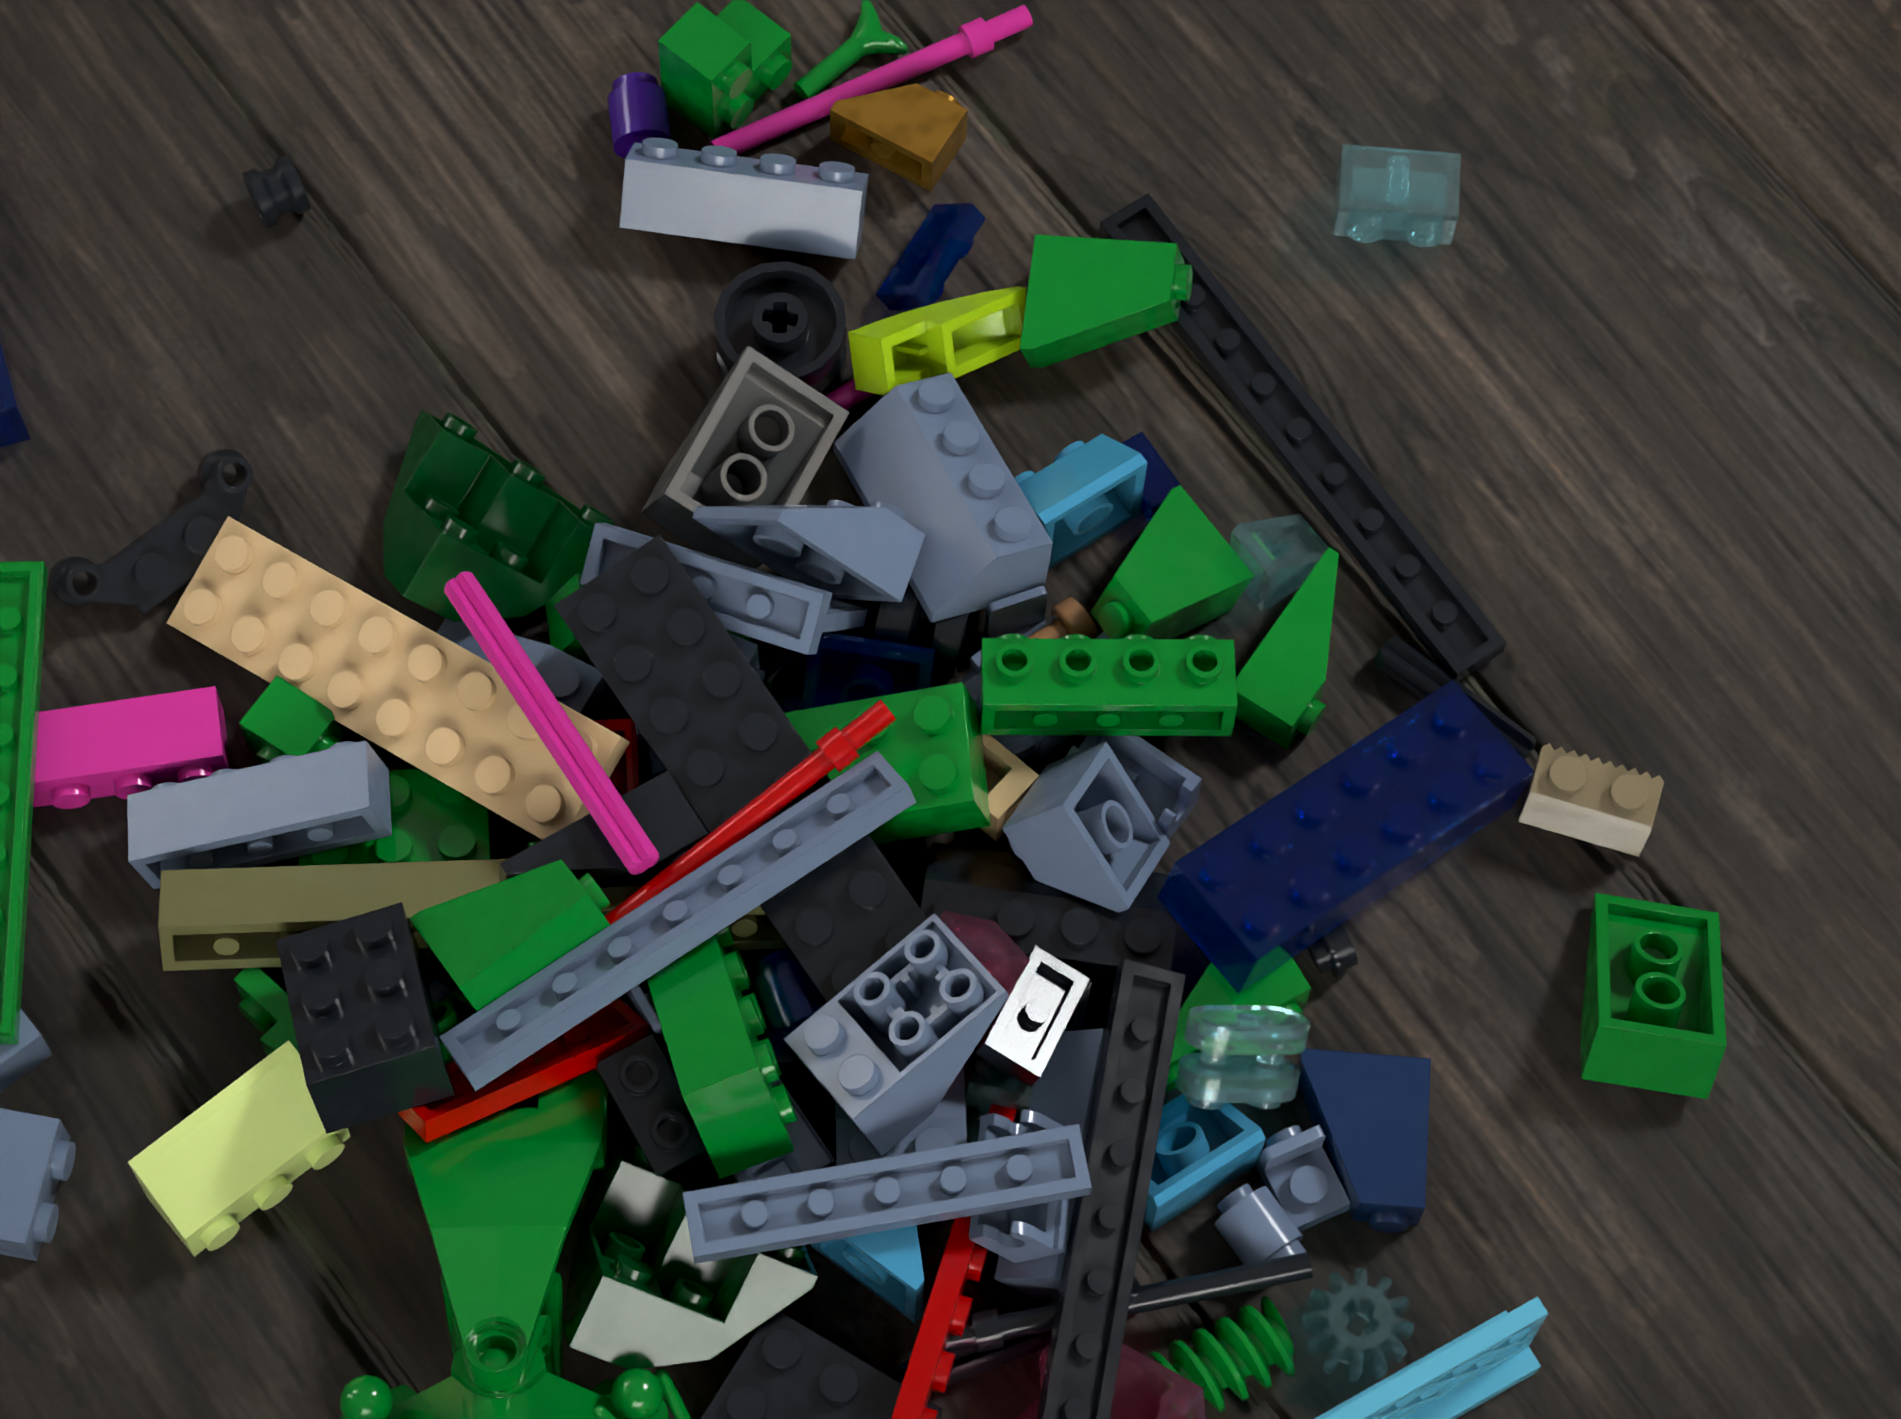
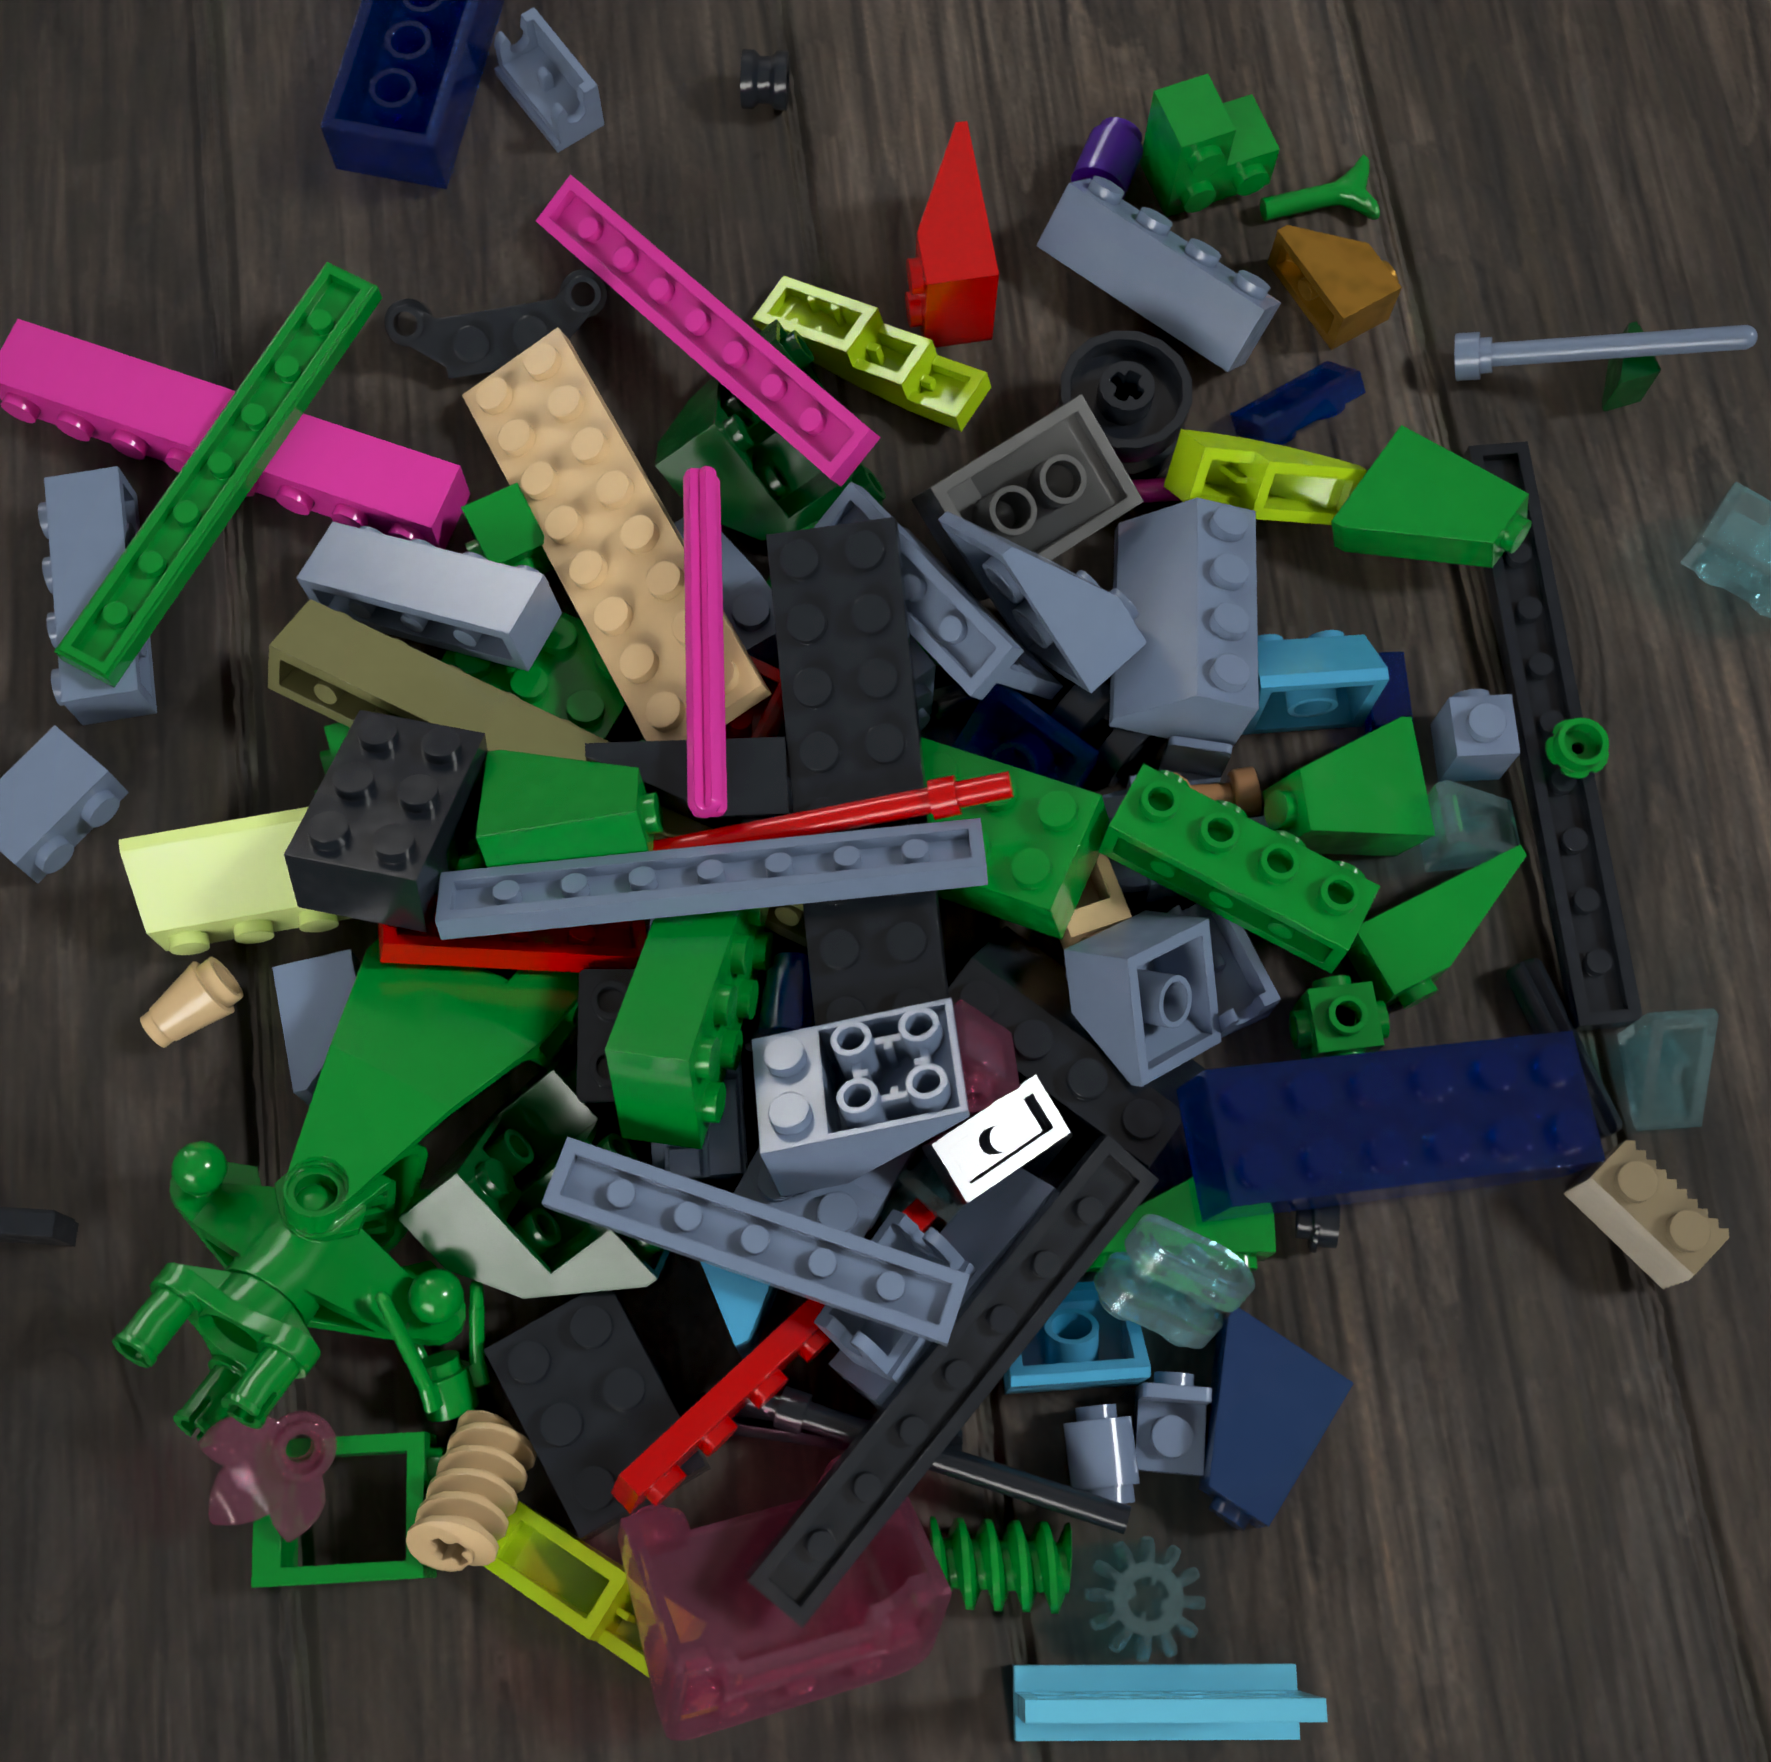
camera: 30 degrees right, 5 degrees up
dark pink bar [710,5,1033,155] -> none
green slope [1580,893,1727,1099] -> none
none -> tan cone [140,957,244,1048]
none -> sand blue slope [272,949,361,1106]
none -> sand blue hinge [494,7,605,153]
none -> dark pink plate [536,174,881,487]
none -> lime slope [752,276,991,432]
none -> red slope [905,121,999,348]
none -> green brick [1289,975,1390,1074]
none -> sand blue brick [1430,689,1520,782]
none -> sand blue piece [1454,325,1758,381]
none -> green plate [1545,718,1609,779]
none -> dark green slope [1602,321,1661,411]
none -> clear light blue slope [1617,1008,1719,1131]

